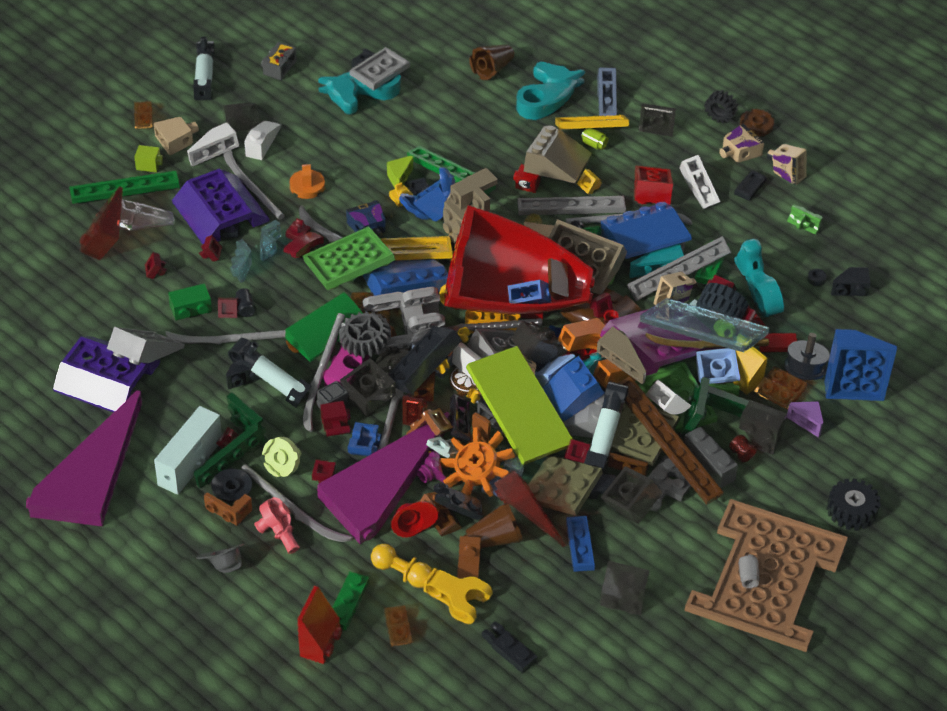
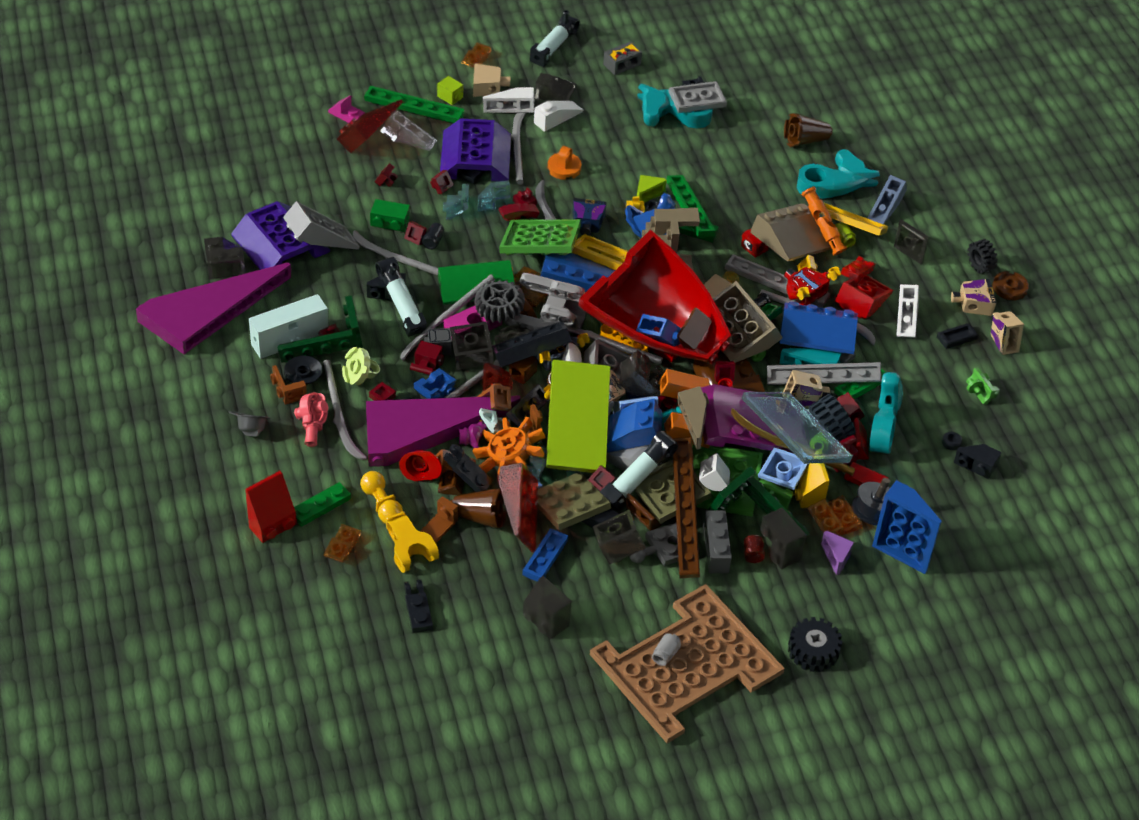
camera: 30 degrees right, 0 degrees up
none -> clear smoke slope [204,237,246,279]
none -> dark pink slope [328,95,365,126]
none -> red torso [784,267,841,306]
none -> orange piece [801,187,847,256]
none -> red plate [841,256,875,281]

